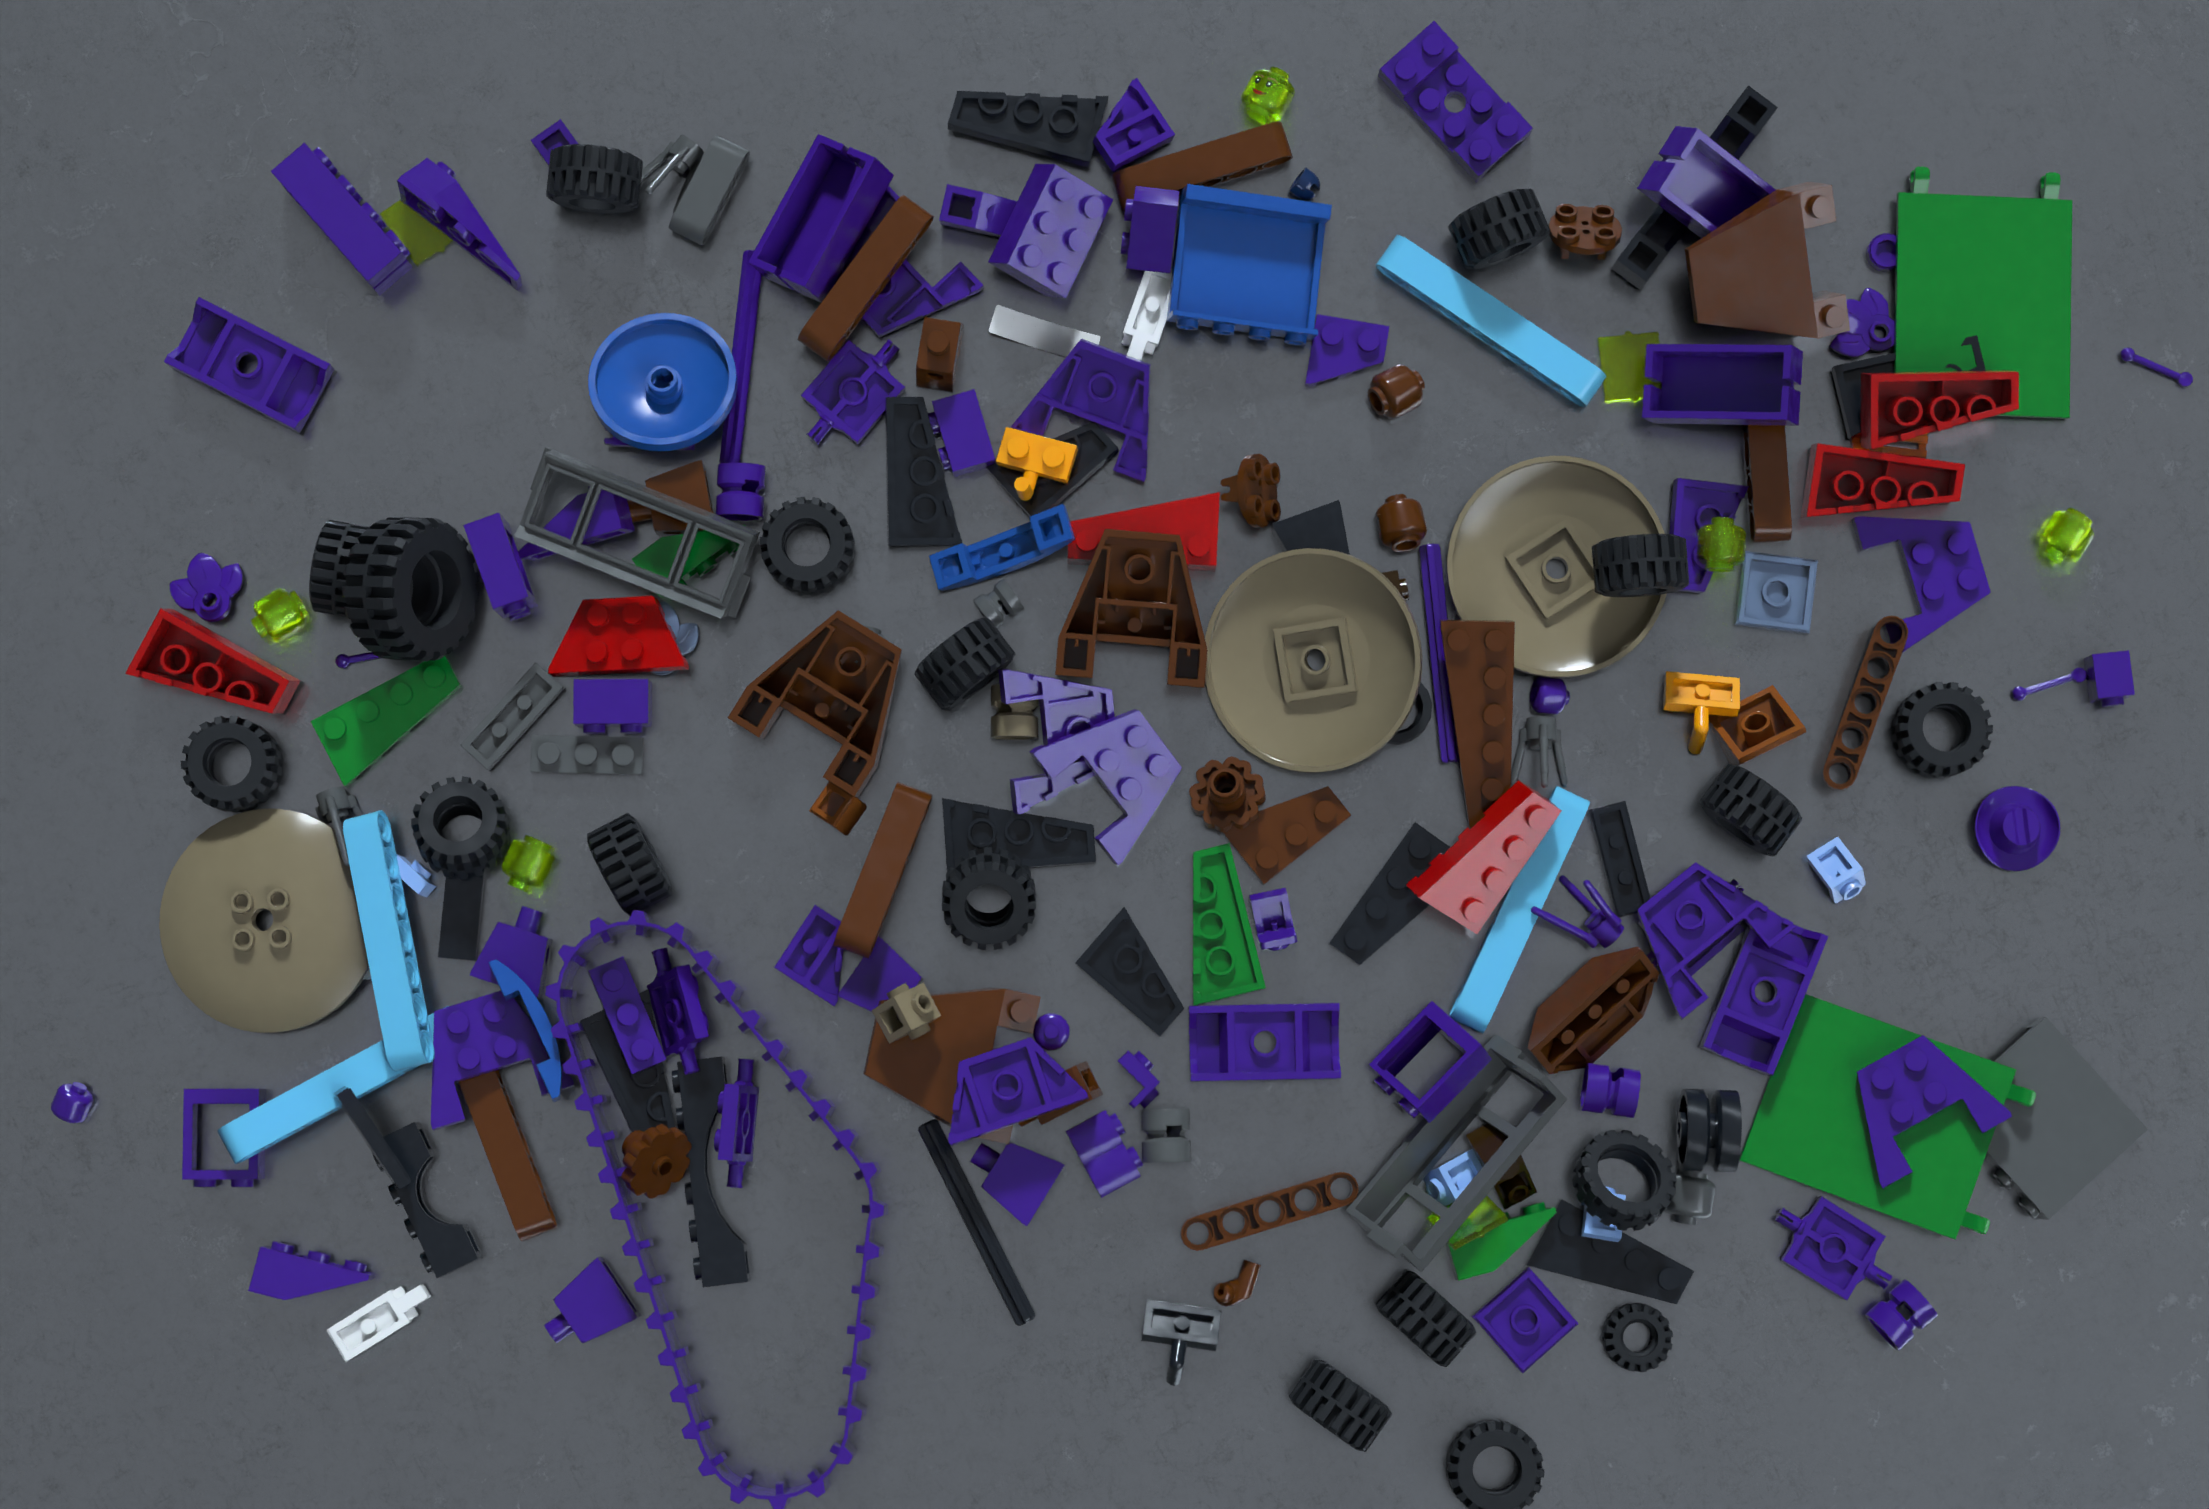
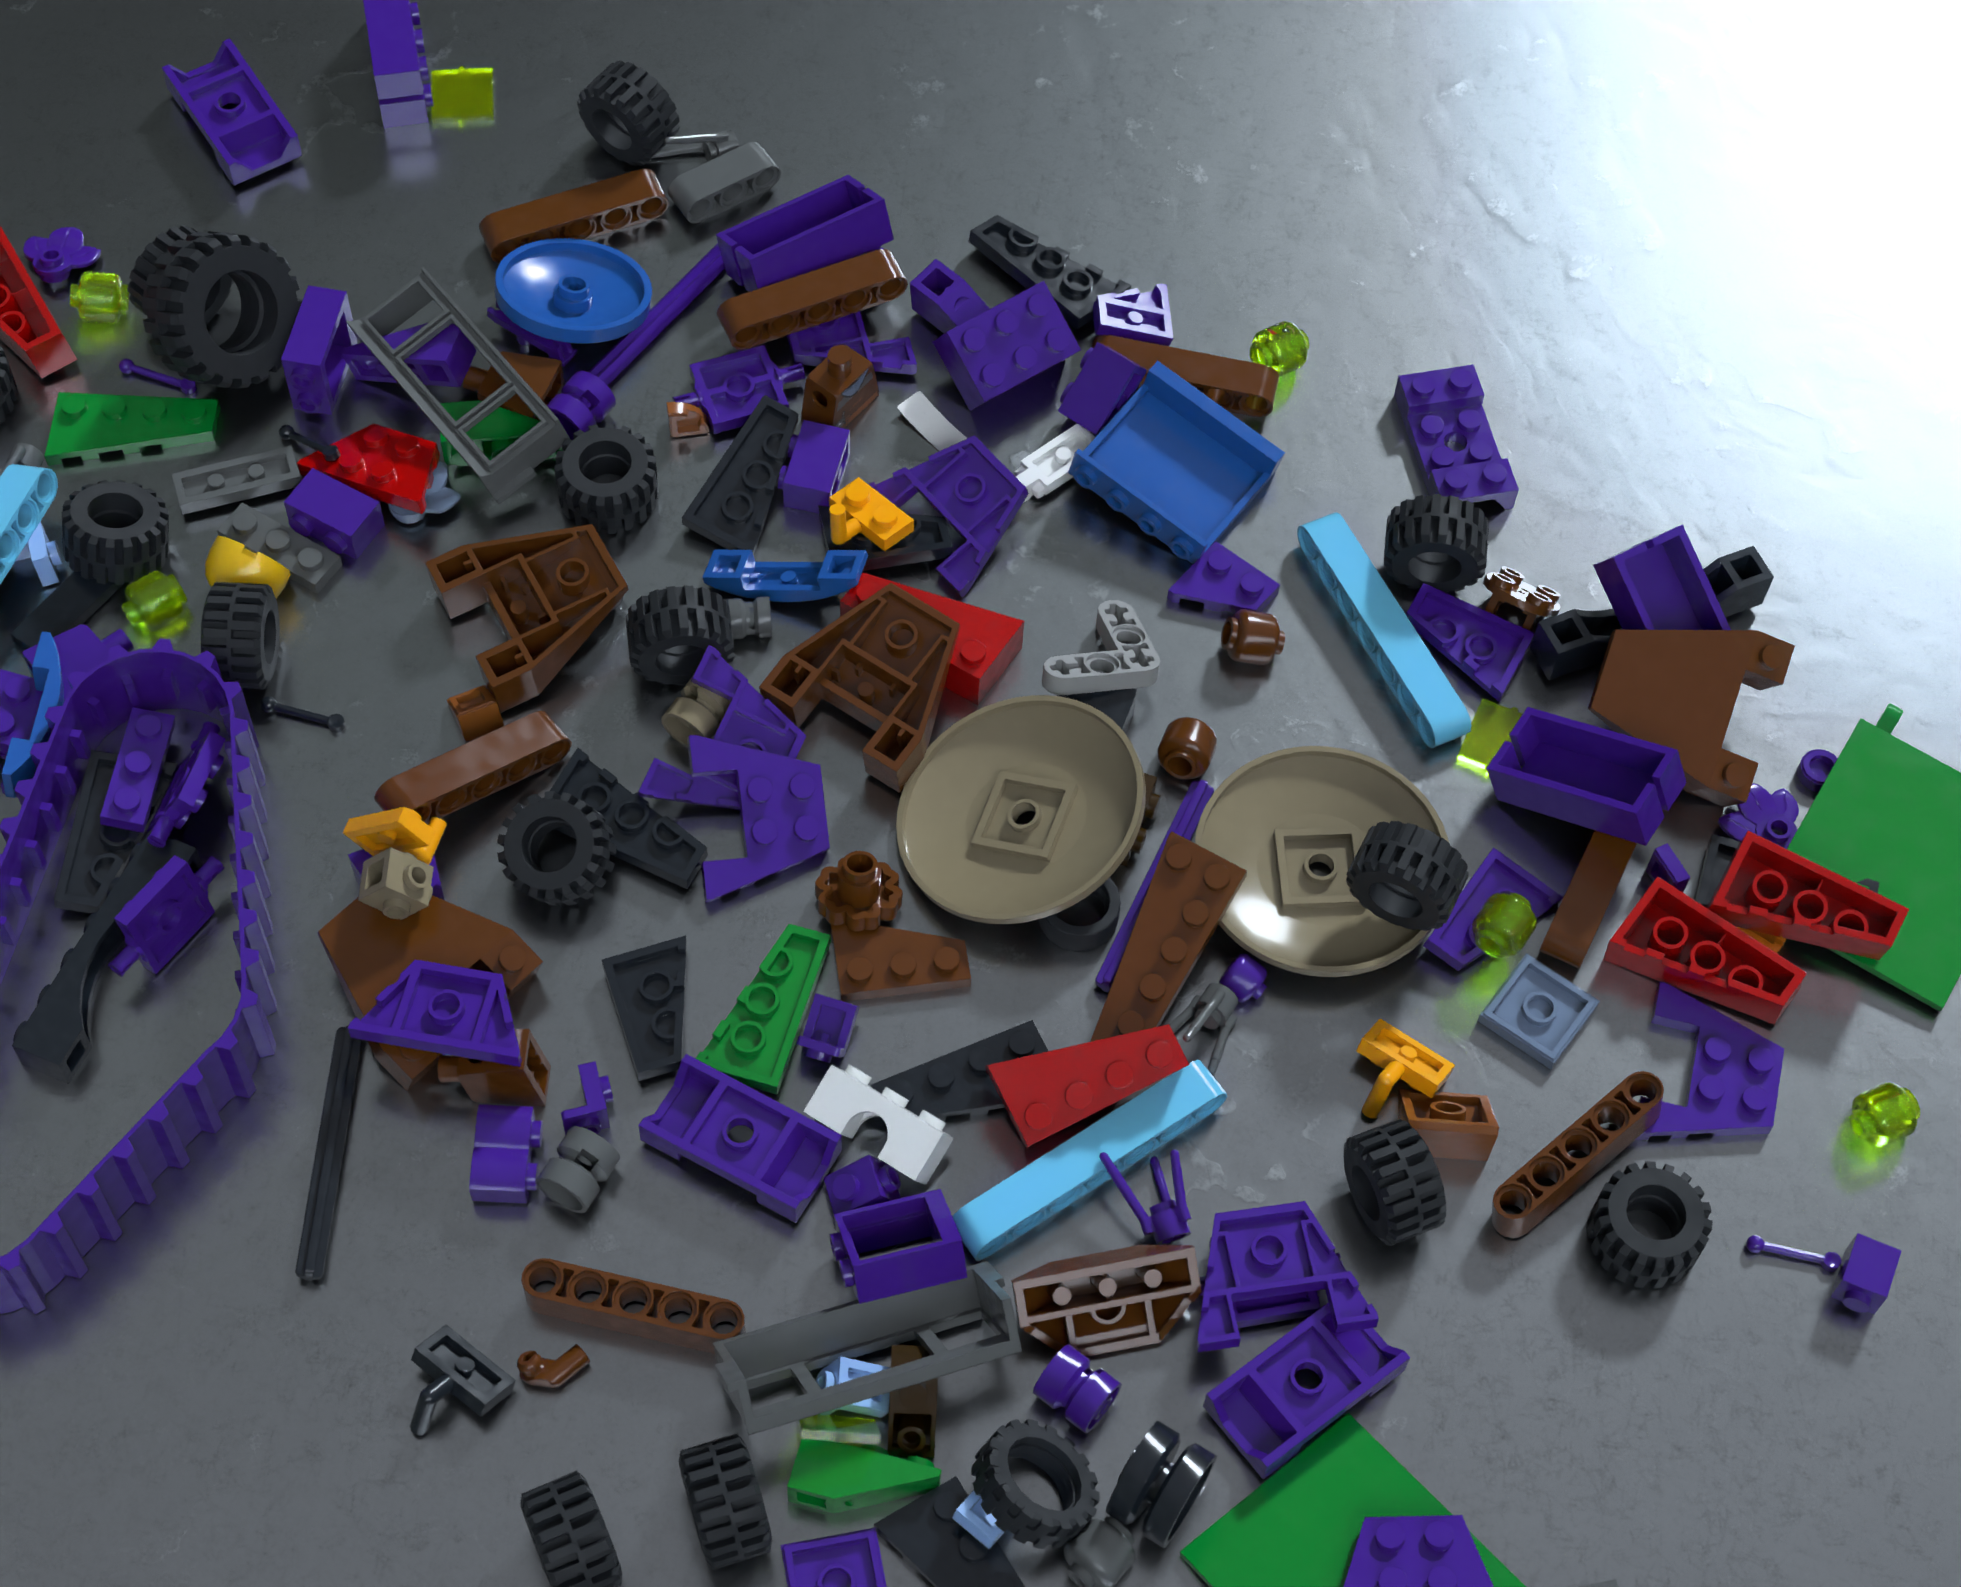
camera: 30 degrees right, 25 degrees down
dark purple wedge [397,158,522,291] -> none
reddish brown plant [621,1124,692,1199] -> none
dark purple wing [774,905,843,1007] -> none
dark purple torso [970,1142,1065,1226] -> none
dark purple piece [1033,1013,1070,1051] -> none
reddish brown plate [1220,454,1281,528] -> none
dark blue hinge [1289,167,1320,200] -> none
black tile [1588,801,1651,918] -> none
light blue bracket [1807,837,1866,904] -> none
dark purple hat [1975,786,2061,871] -> none
none -> yellow cylinder [205,535,291,599]
none -> black hinge [260,696,345,732]
none -> black hinge [279,425,340,461]
none -> light orange plate [343,807,447,865]
none -> reddish brown beam [479,169,669,263]
none -> dark orange tile [667,402,710,437]
none -> white arch [803,1064,954,1185]
none -> dark purple bracket [823,1155,901,1214]
none -> light grey beam [1042,600,1161,695]
none -> dark purple wing [1406,583,1535,702]
none -> dark purple tile [1646,843,1690,892]

